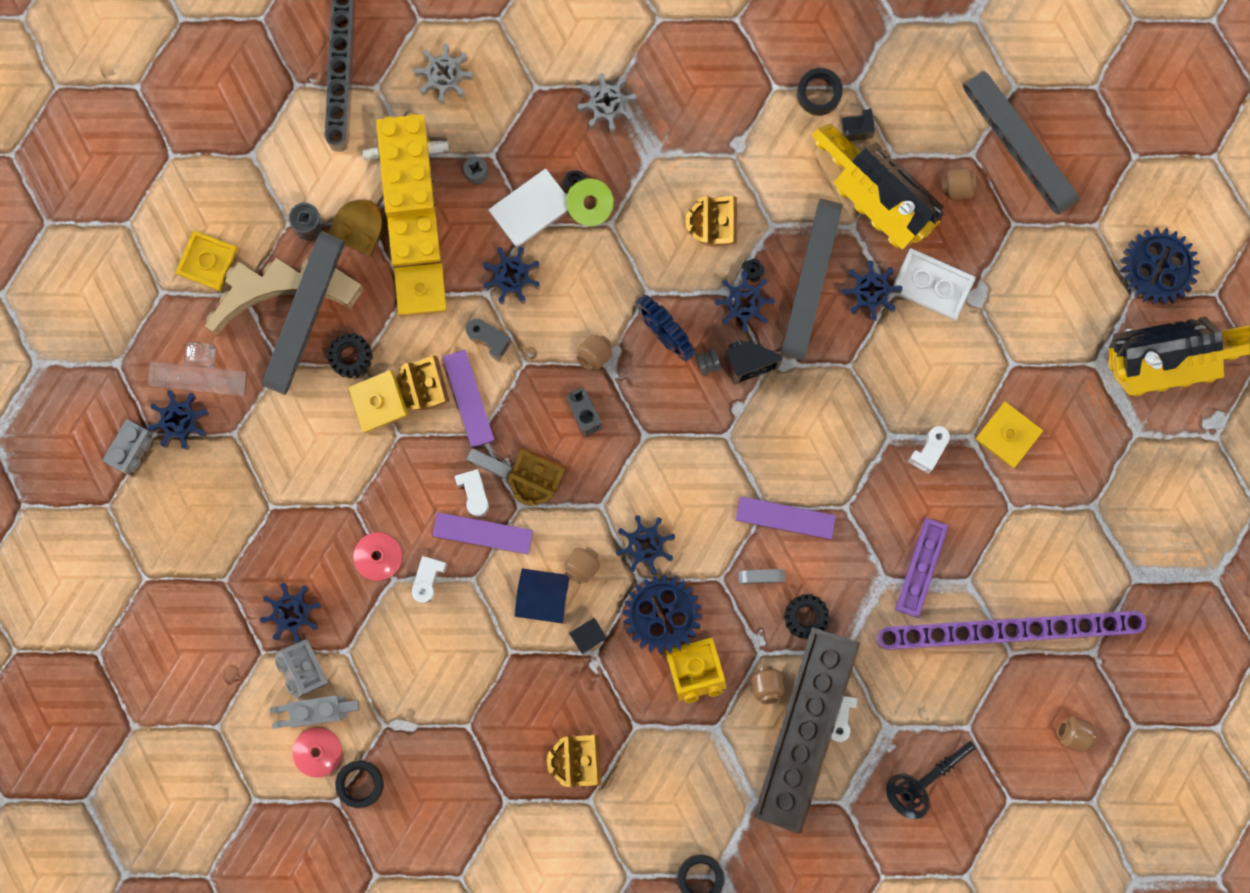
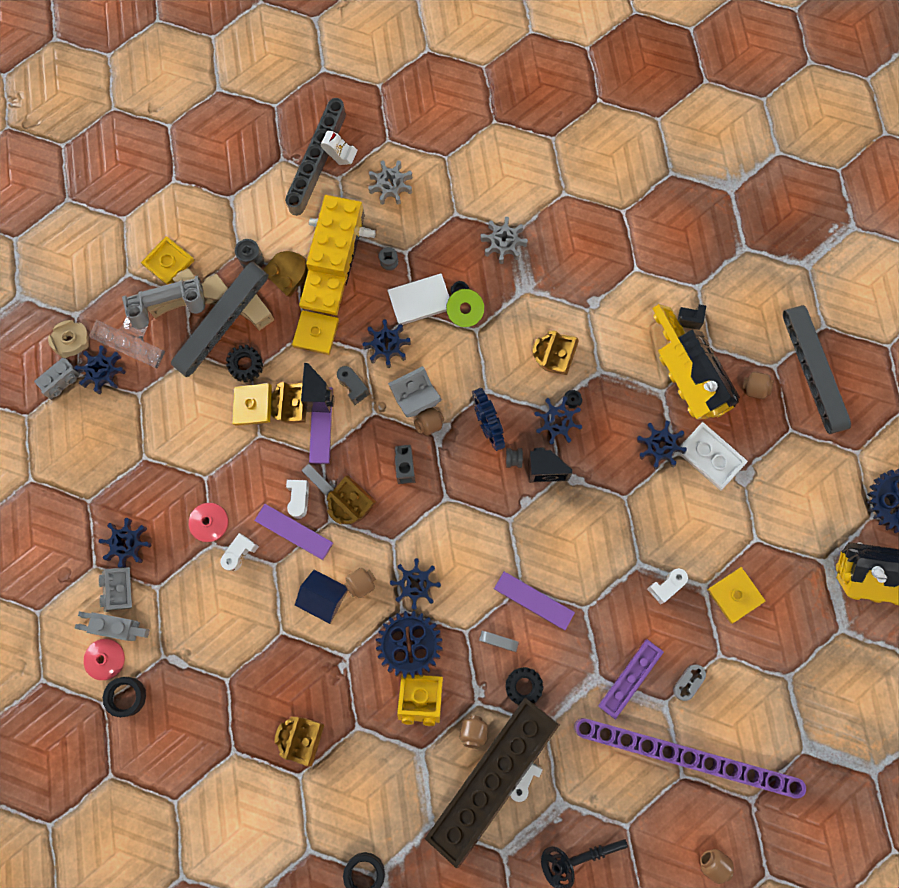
camera: 25 degrees right, 5 degrees down
black panel [569,618,606,655] -> none
dark grey beam [781,198,843,361] -> none
black tyre [797,67,843,116] -> none
none -> tan plate [48,320,89,358]
none -> light grey piece [122,275,205,329]
none -> black slope [301,363,335,413]
none -> white leg [321,131,358,165]
none -> light grey bracket [388,366,442,417]
none -> light grey beam [673,665,706,701]

